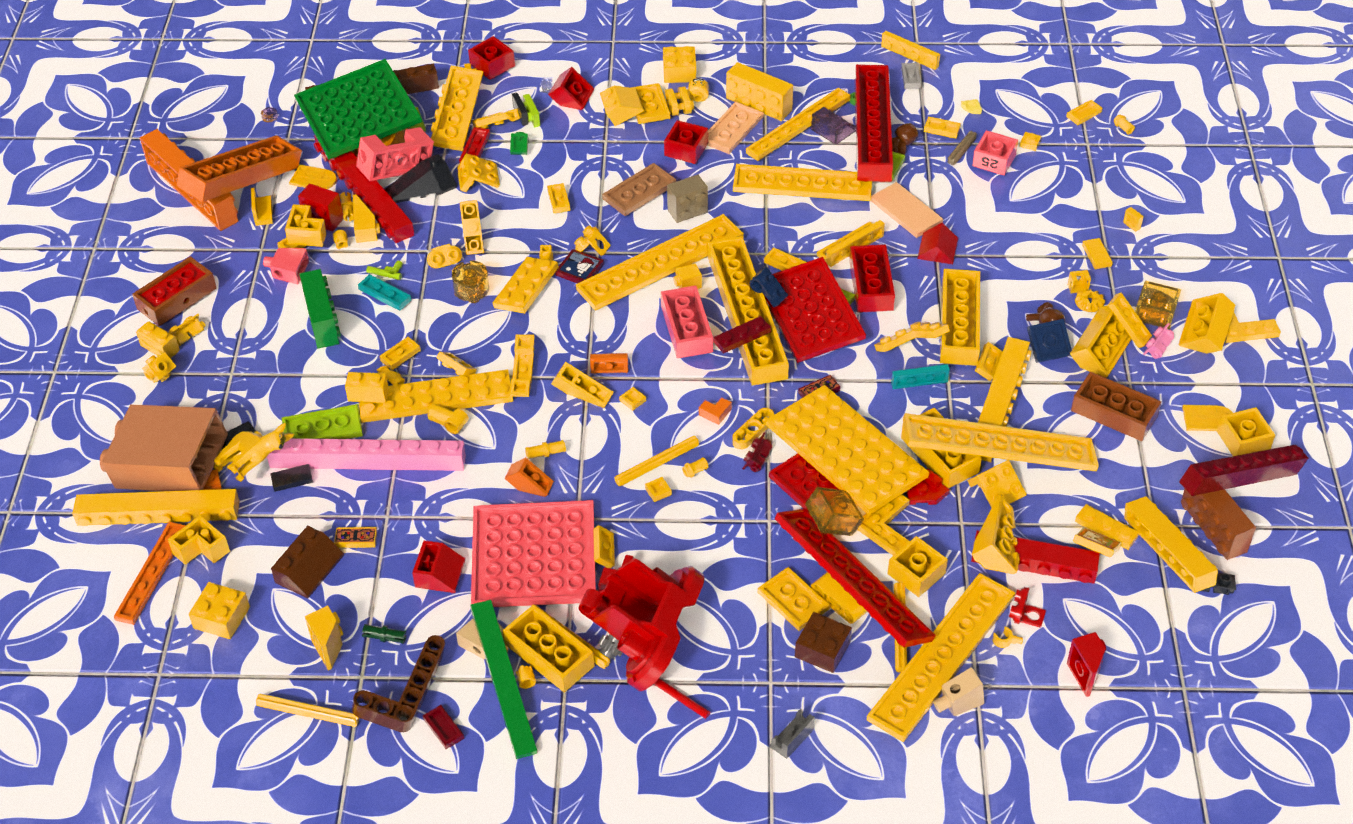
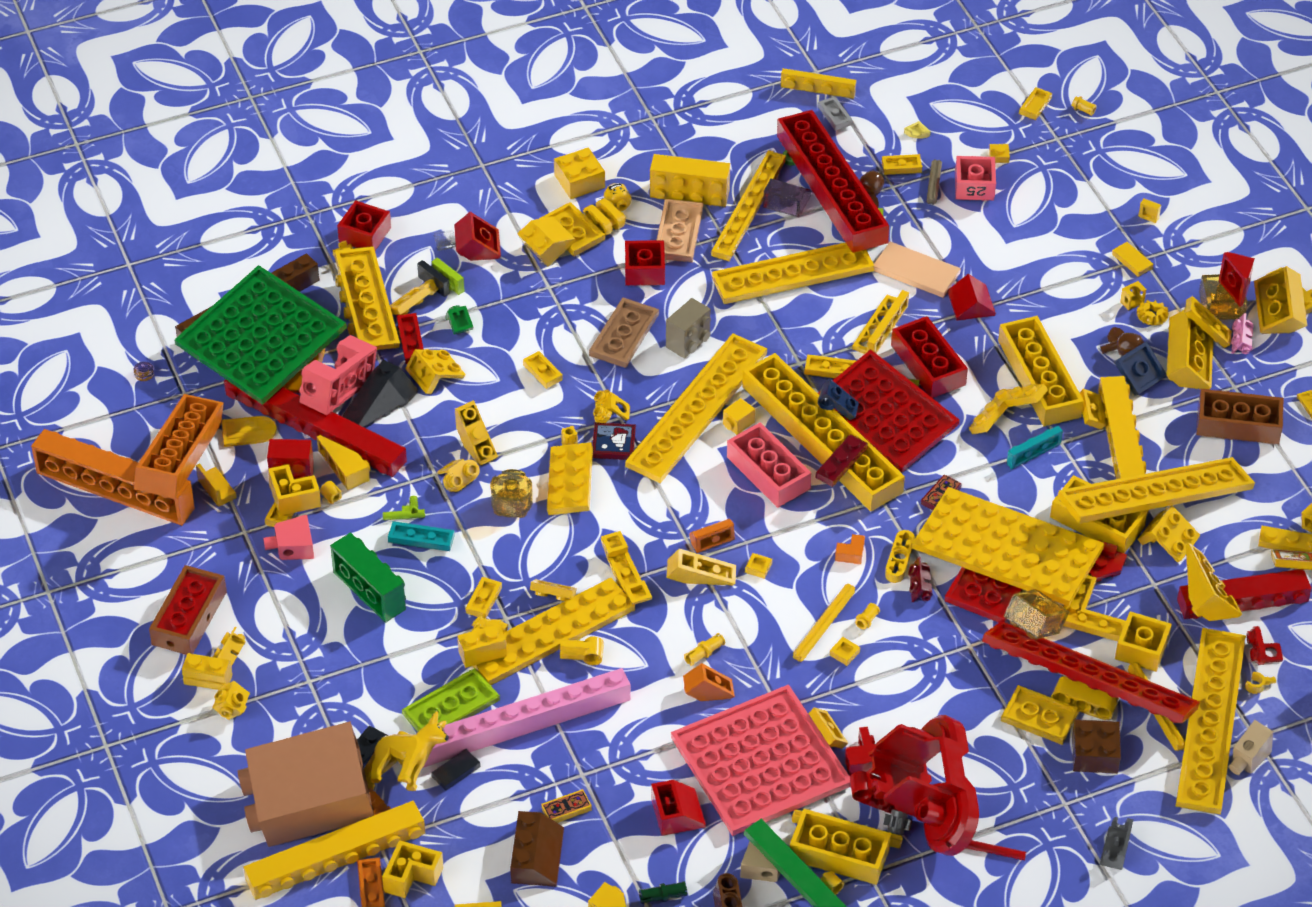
camera: 25 degrees left, 0 degrees up
yellow pin [340,192,354,222] -> none
none -> red slope [1218,252,1255,307]

